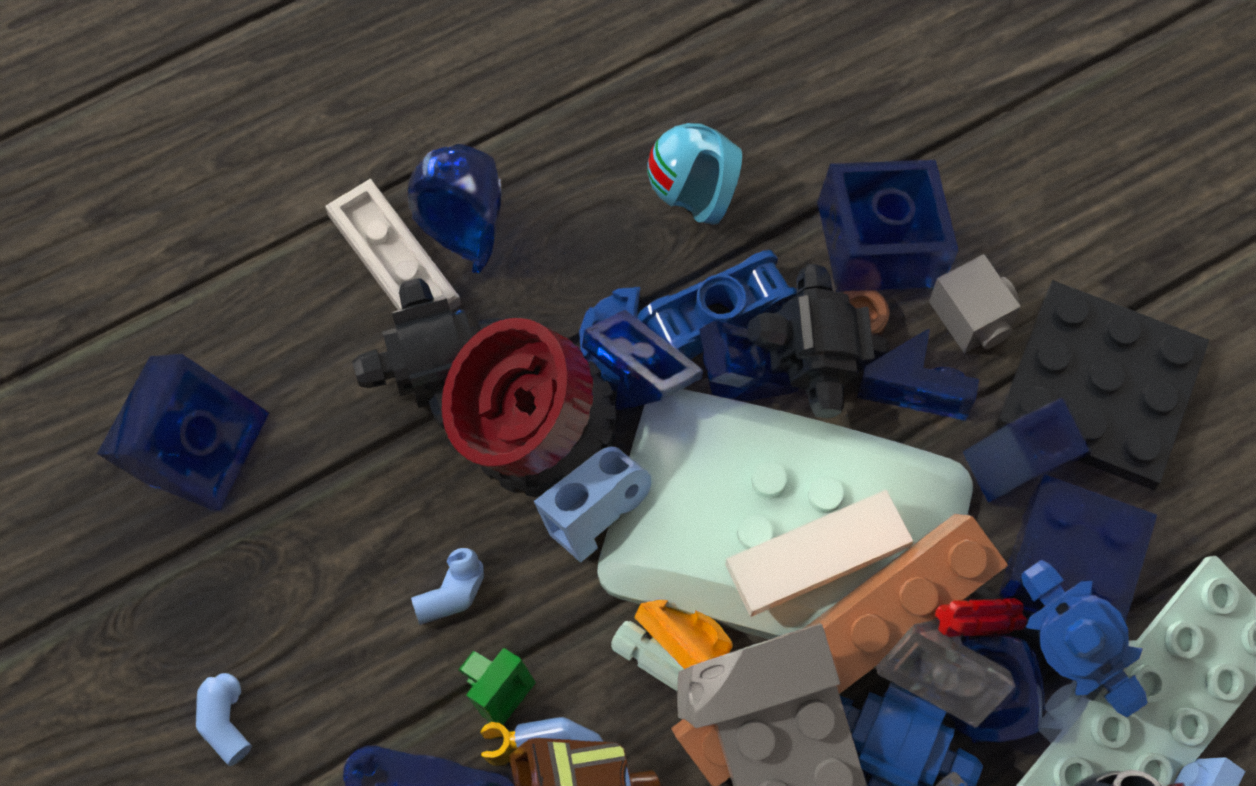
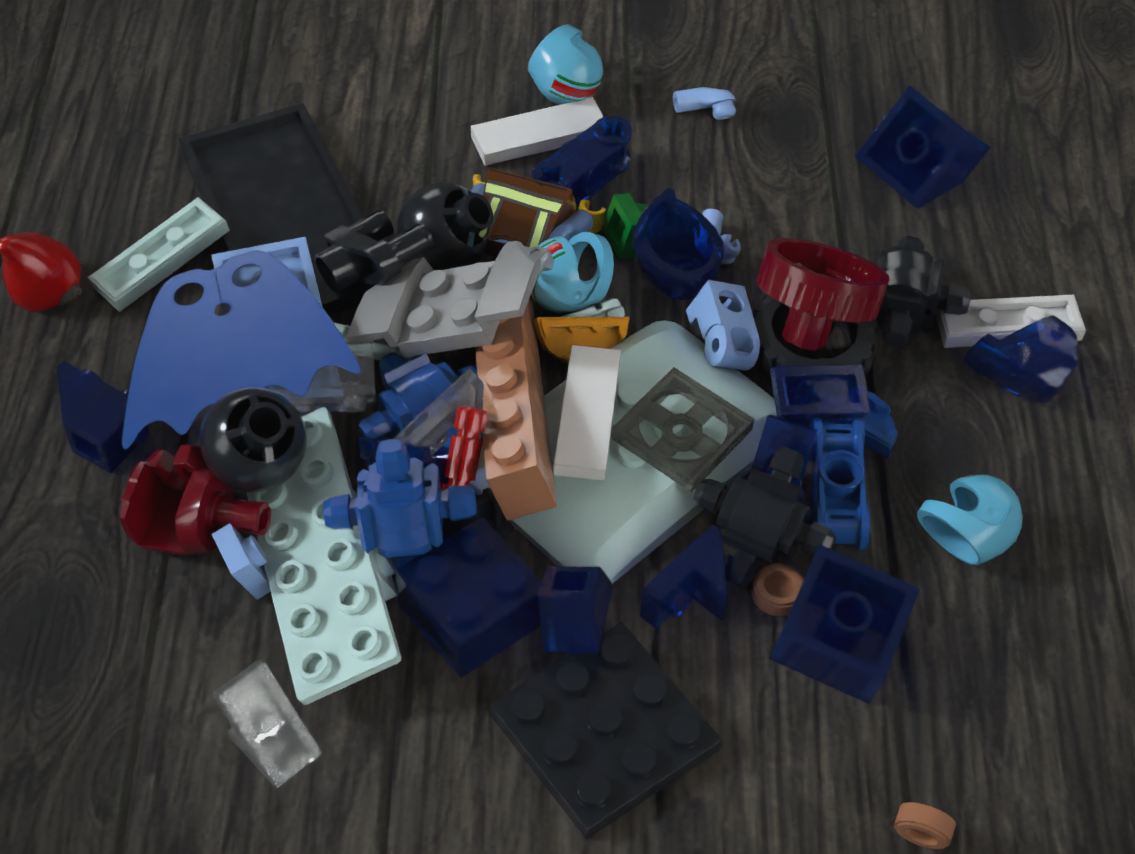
camera: 120 degrees right, 15 degrees down
light grey brick [929,254,1021,354] -> none
none -> medium azure helmet [530,232,614,314]
none -> clear smoke piece [611,367,755,493]
none -> clear blue helmet [633,188,724,300]
none -> nougat tile [894,802,956,849]

